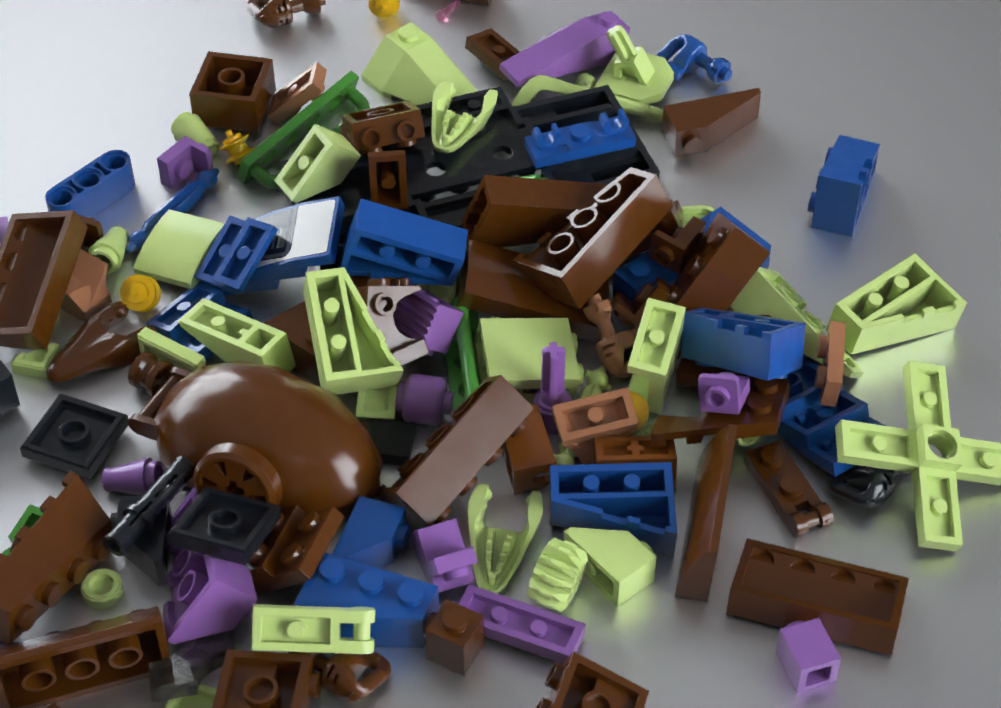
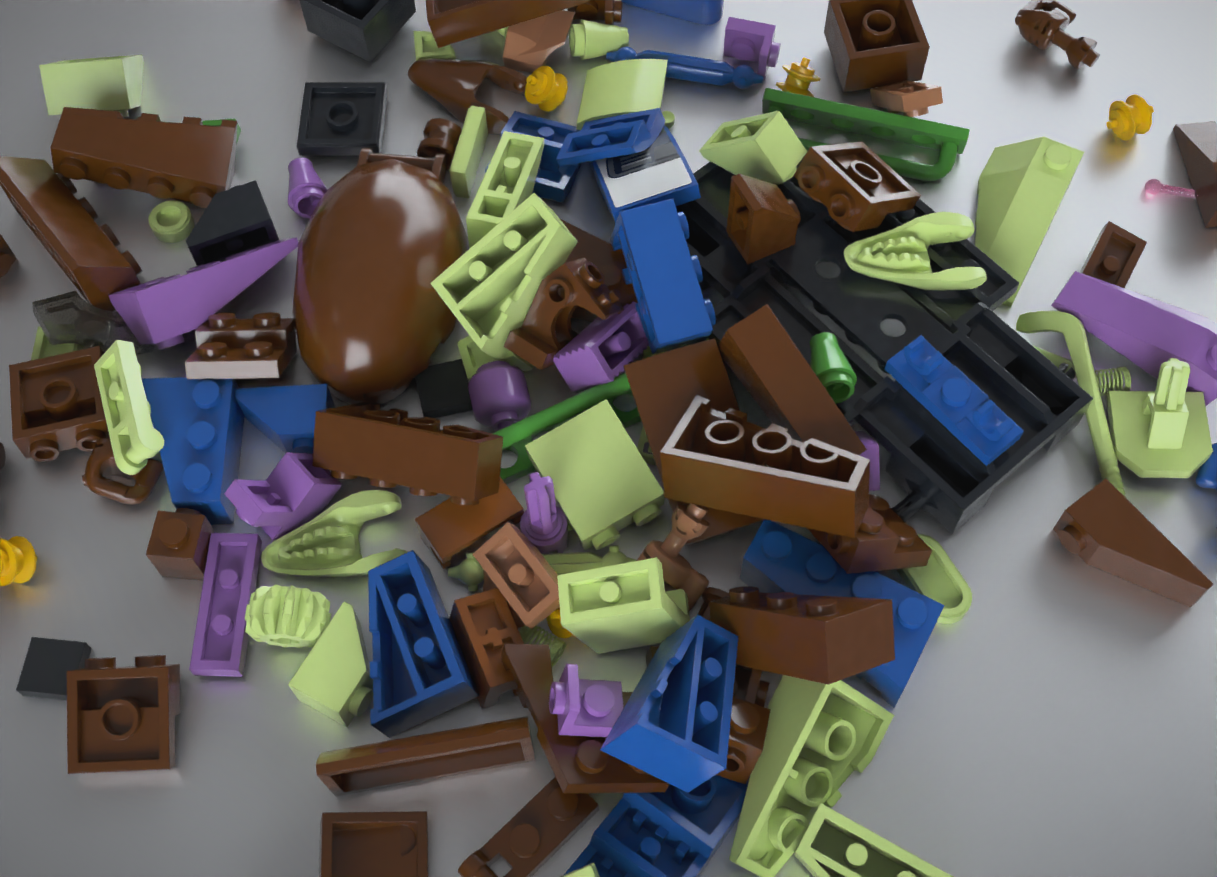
camera: 70 degrees right, 15 degrees up
black pin [102,456,195,556] -> none
black plate [168,487,281,566] -> none
yellowish green cone [171,112,220,157] -> none
reddish brown wheel [193,443,283,506] -> none
reddish brown bracket [612,276,670,327] -> none
reddish brown bracket [648,216,706,274] -> none
blue wedge [807,135,880,237] -> none
nougat plate [814,321,846,407] -> none

